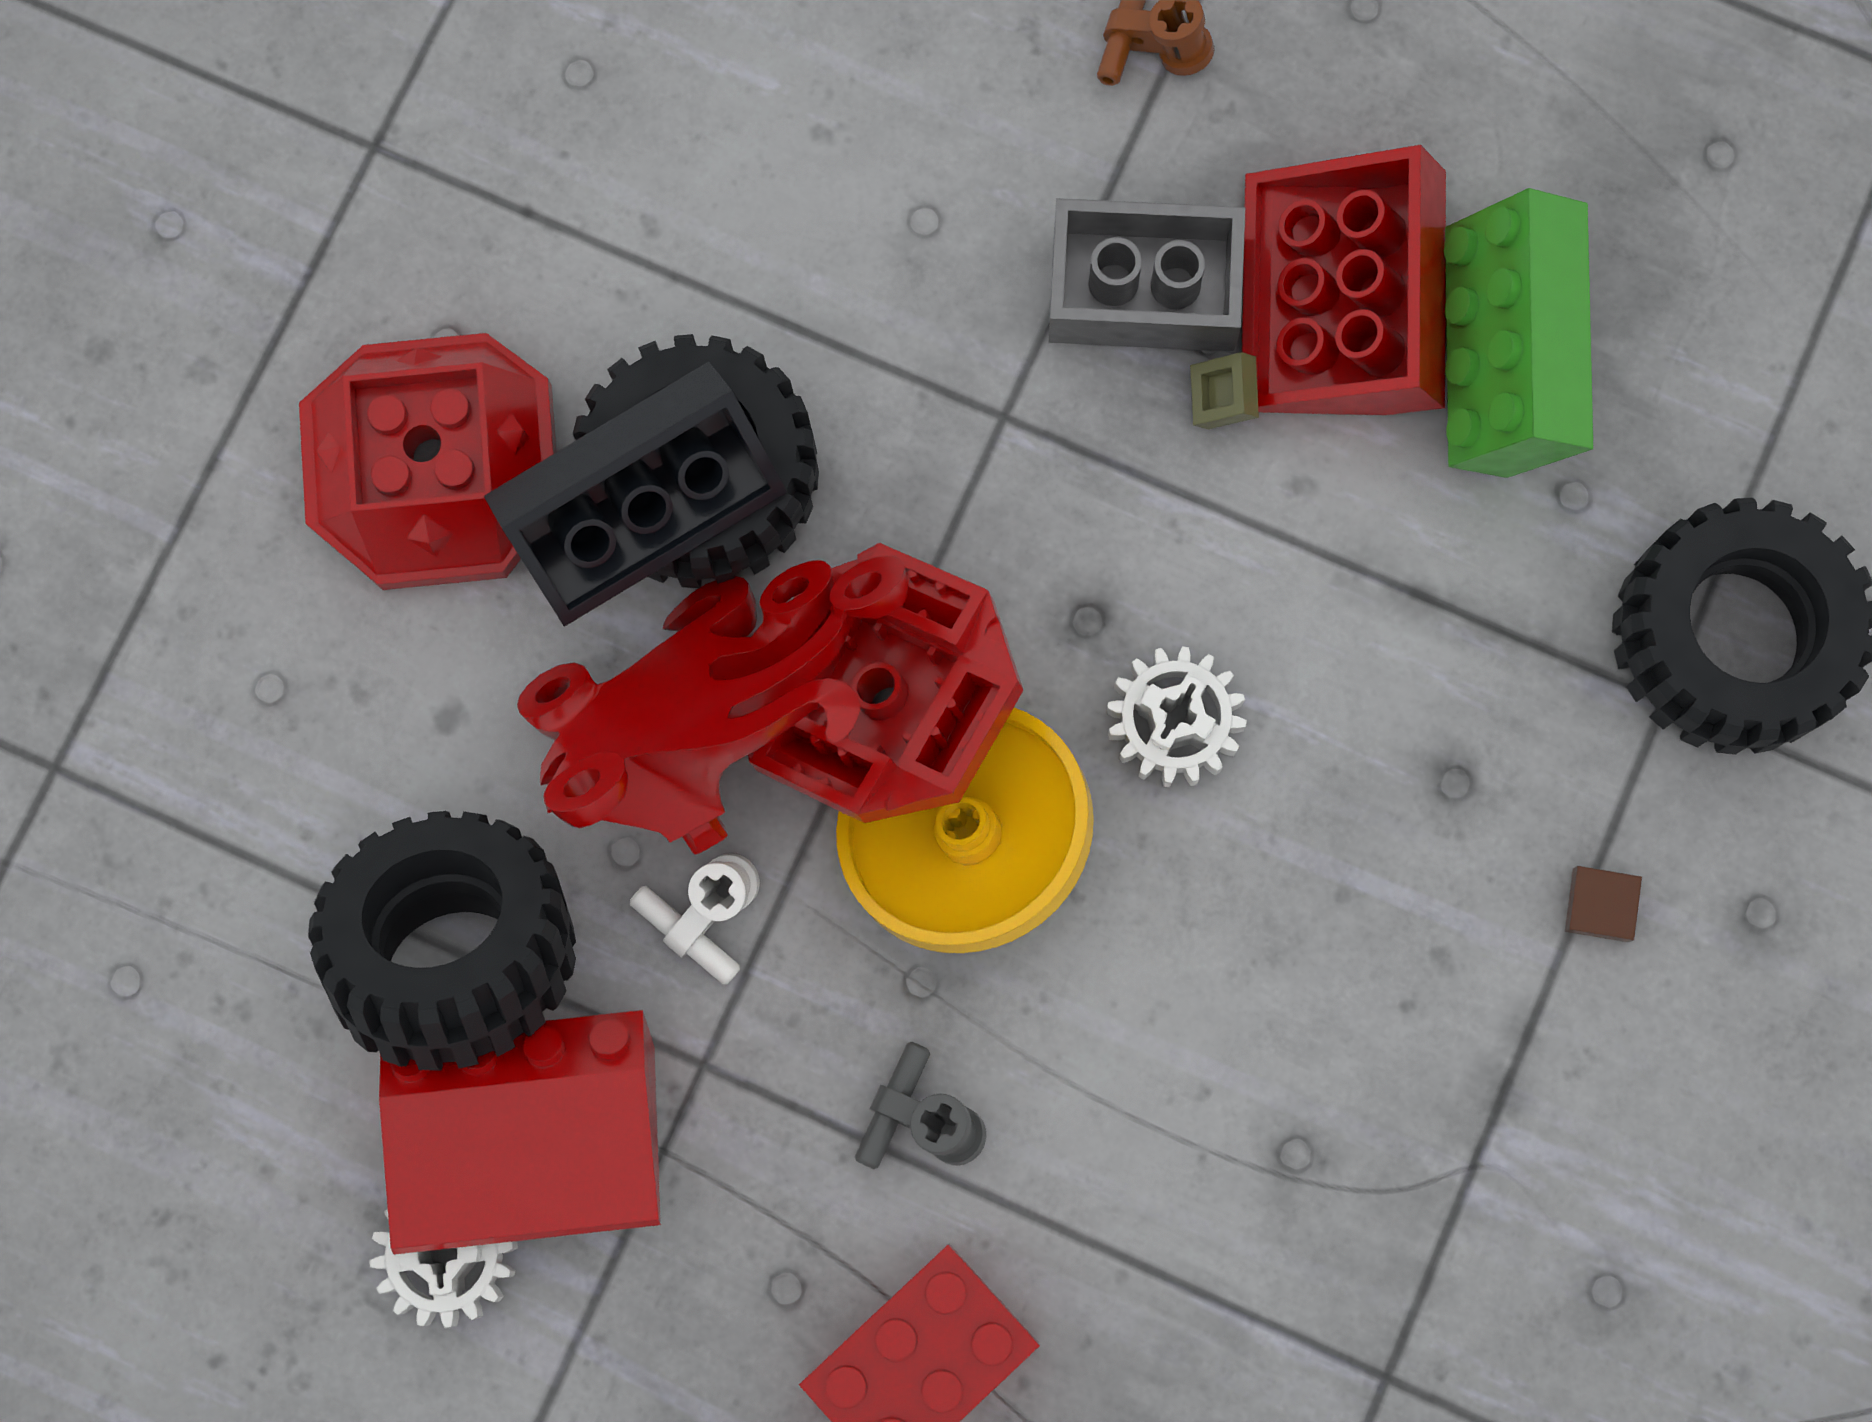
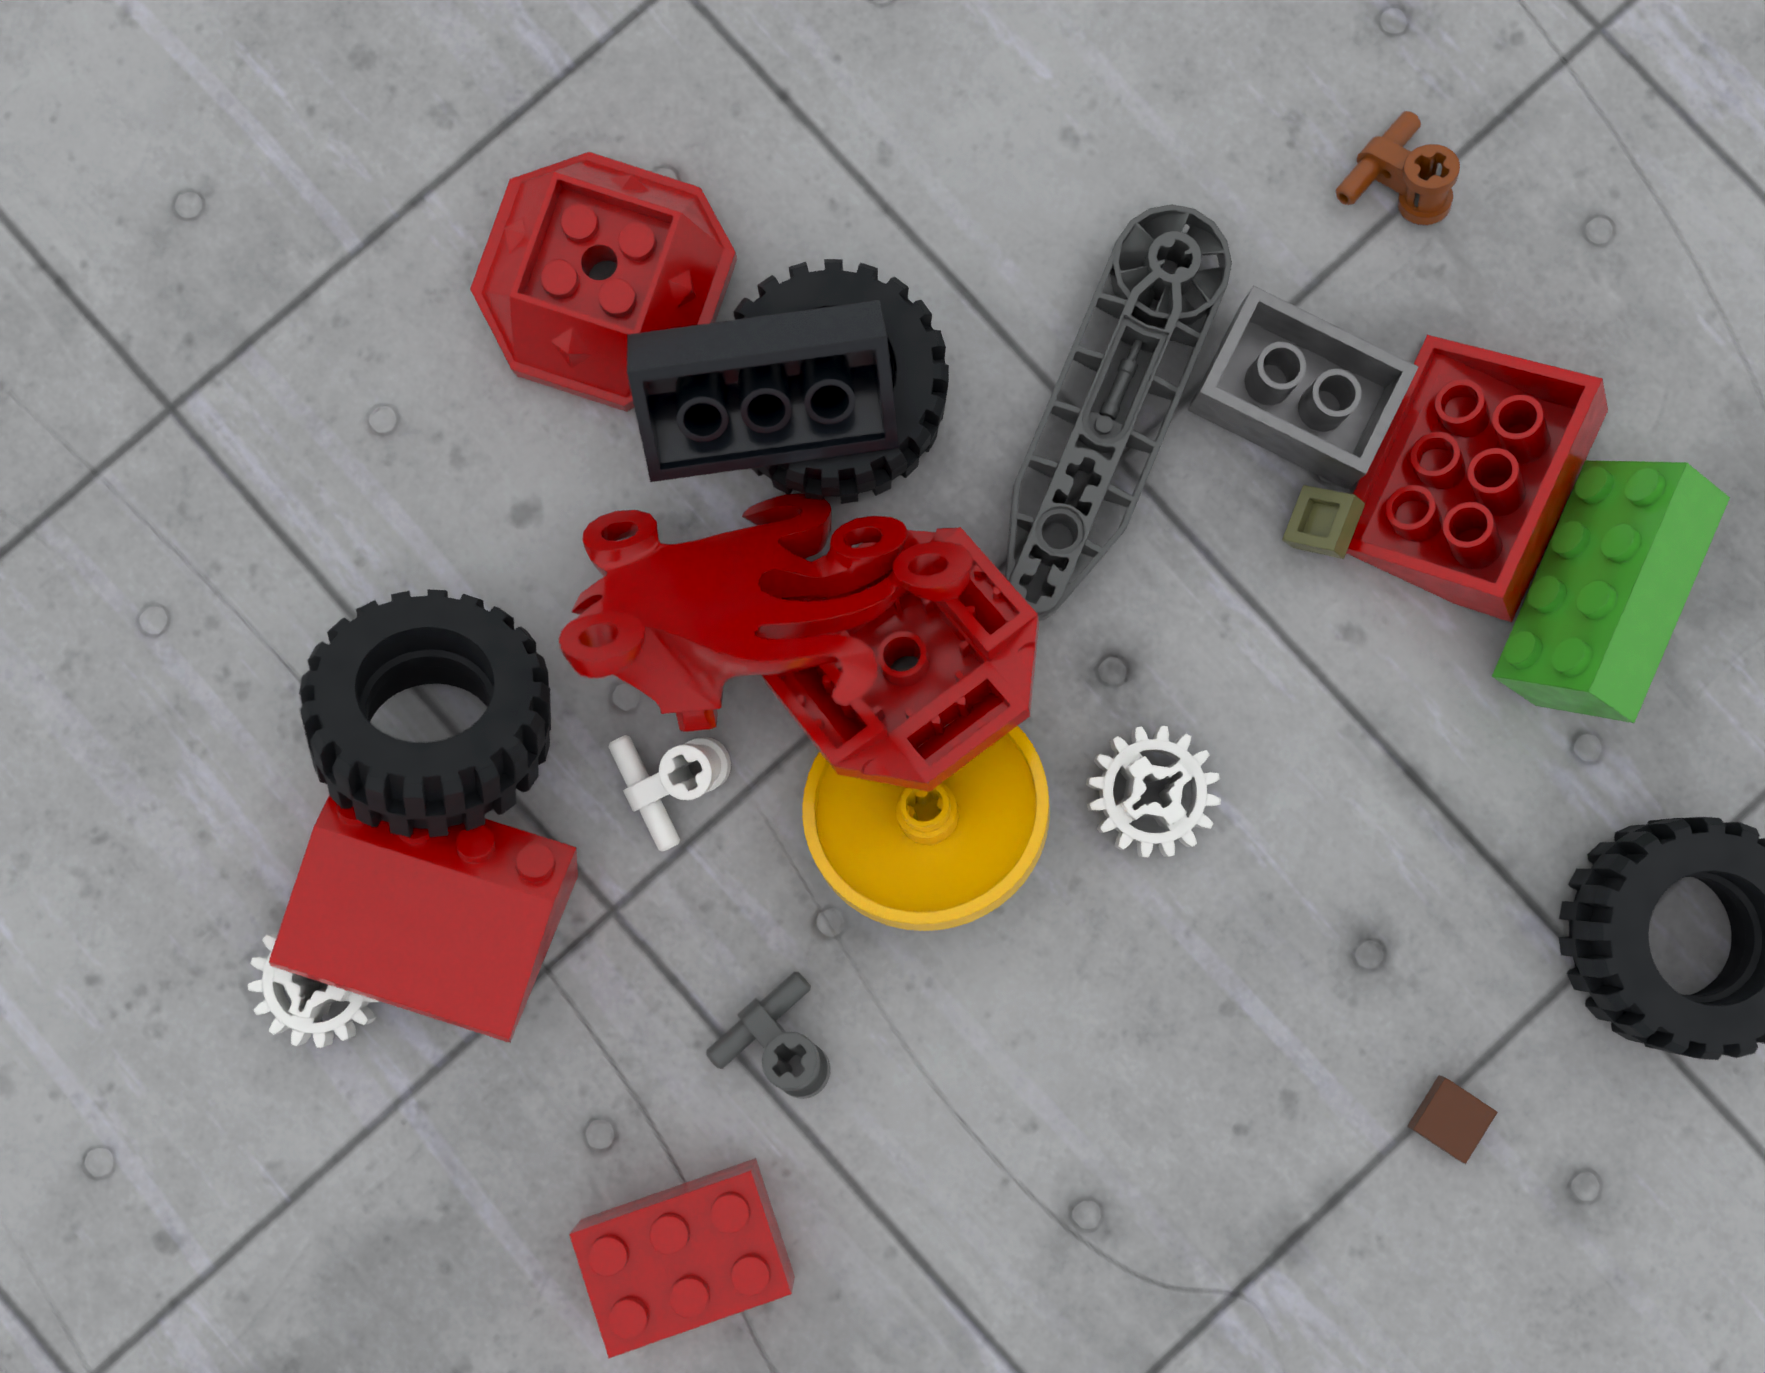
camera: 15 degrees right, 5 degrees up
none -> dark grey beam [1005,204,1232,621]

